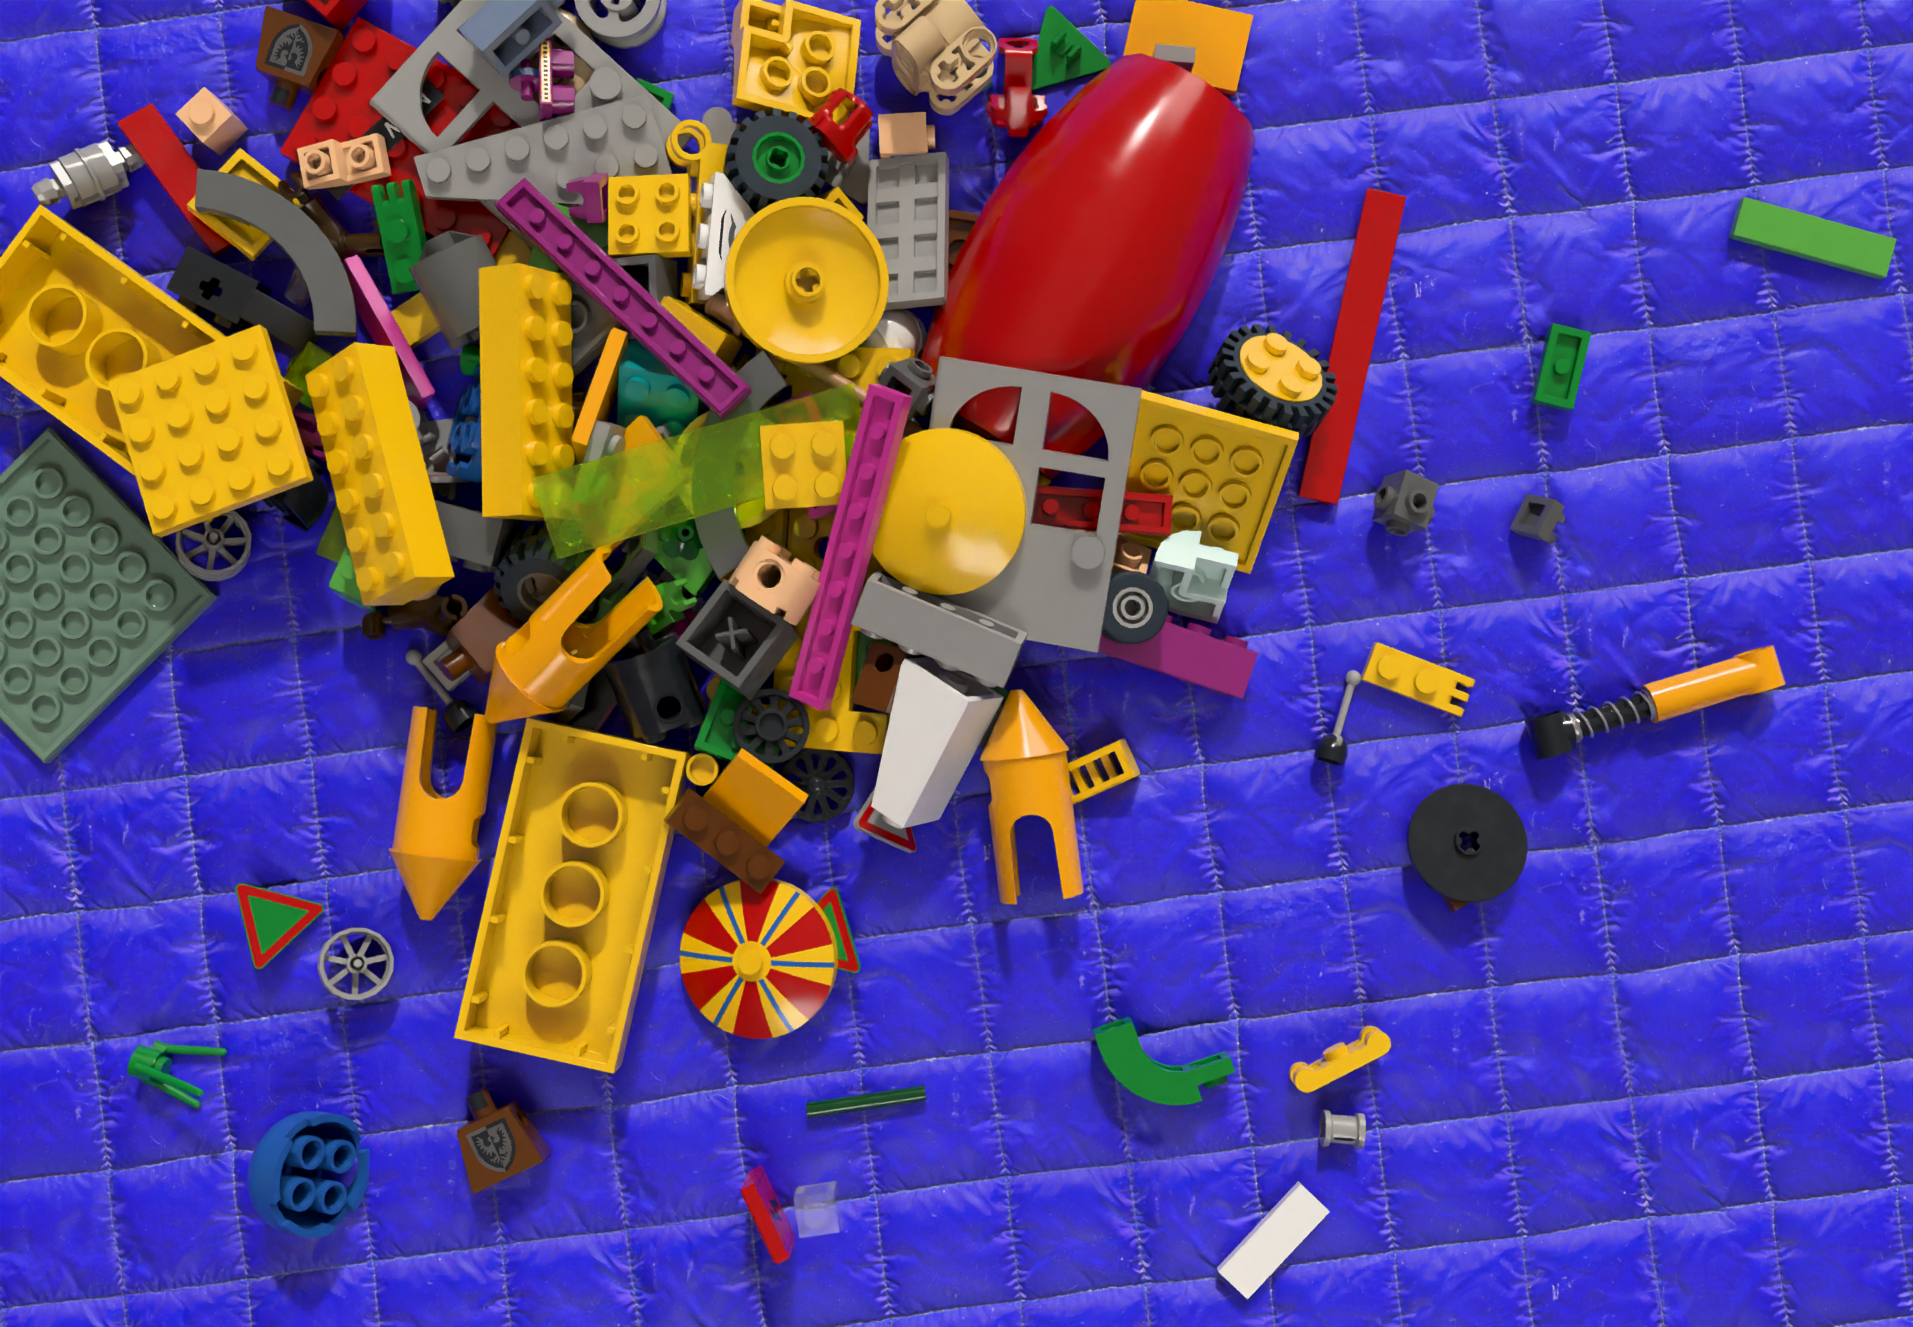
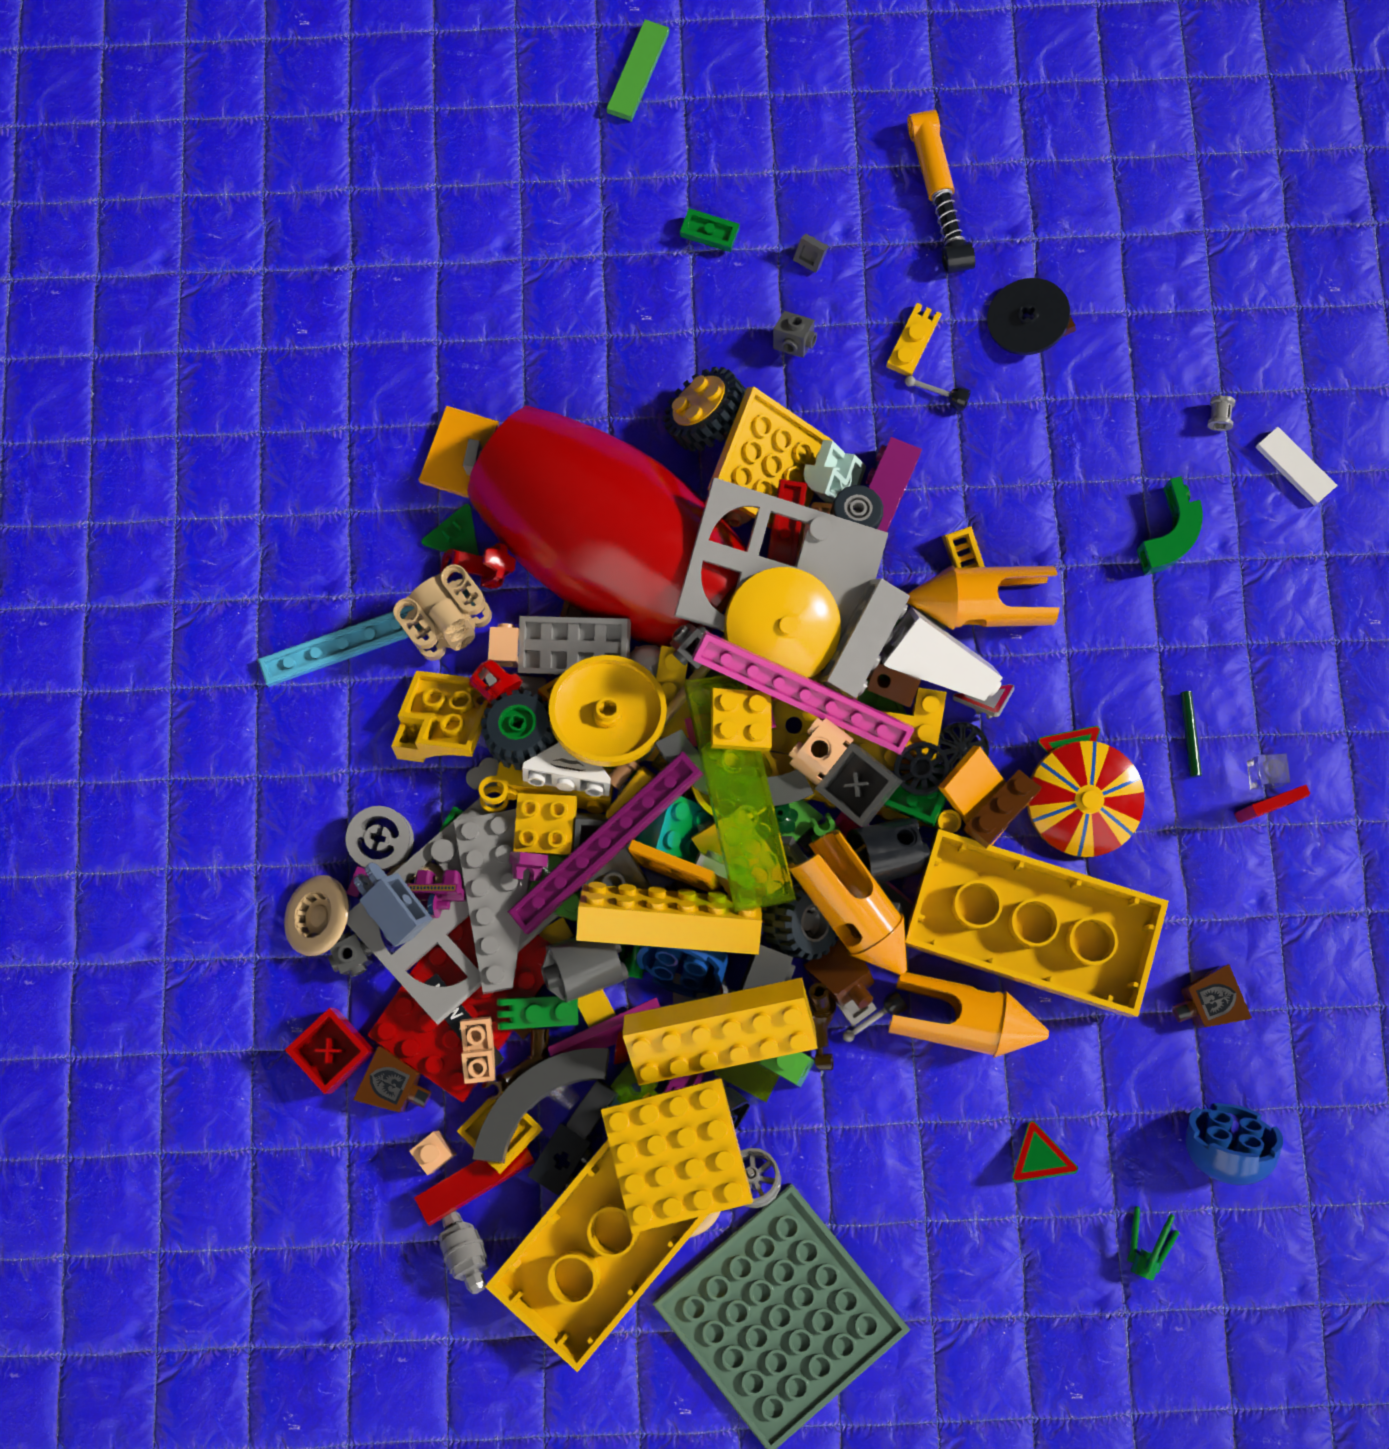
camera: 85 degrees left, 10 degrees down
light grey wheel [317,928,394,1000] -> none
yellow plate [1288,1026,1391,1093] -> none
red tile [1297,188,1406,506] -> none

